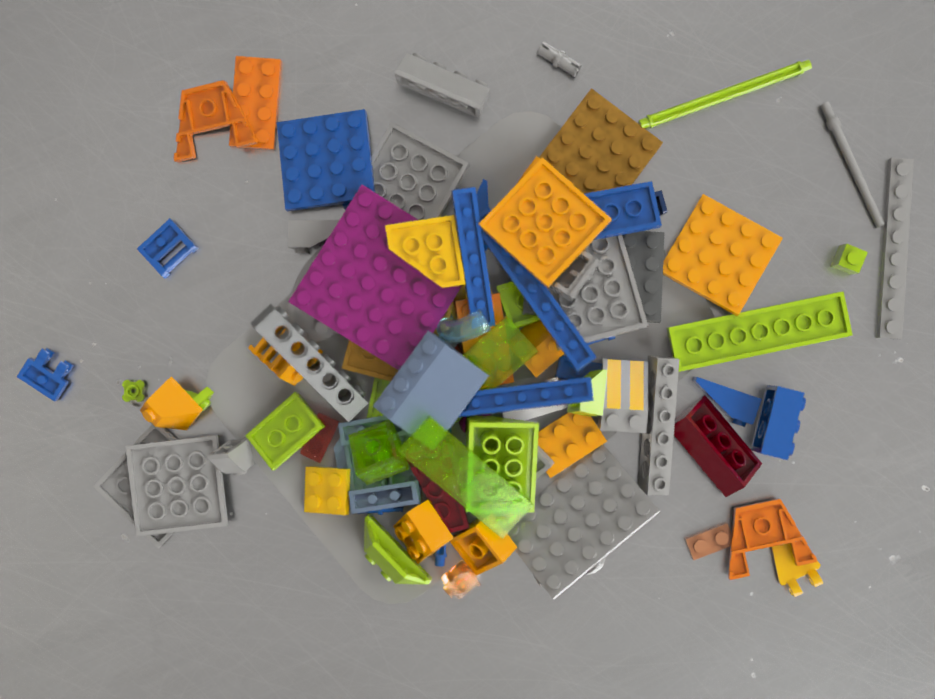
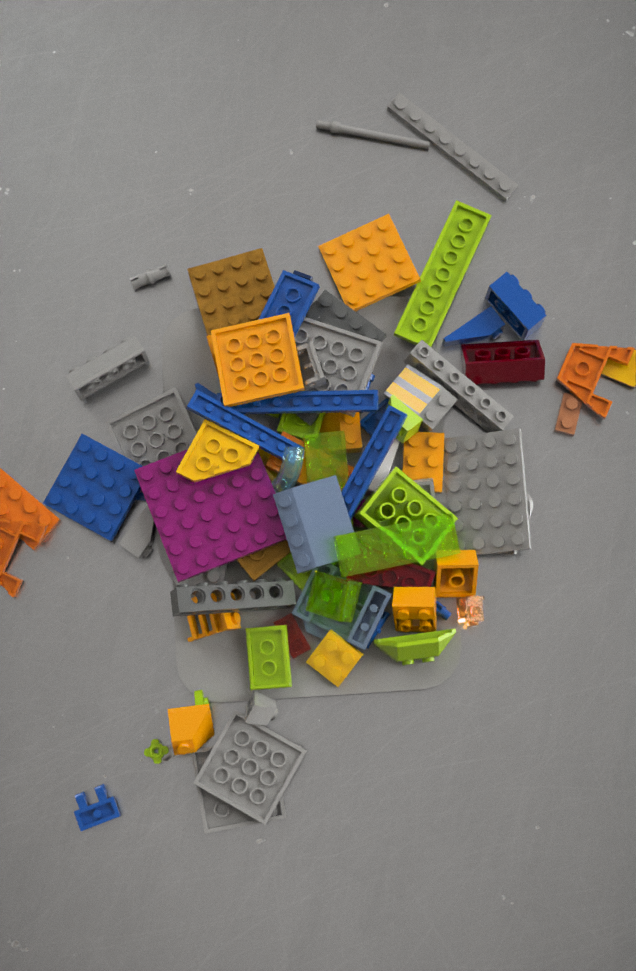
camera: 55 degrees left, 10 degrees down
blue plate [137,218,199,279] -> none
lime piece [638,59,812,128] -> none
lime brick [831,243,868,275] -> none

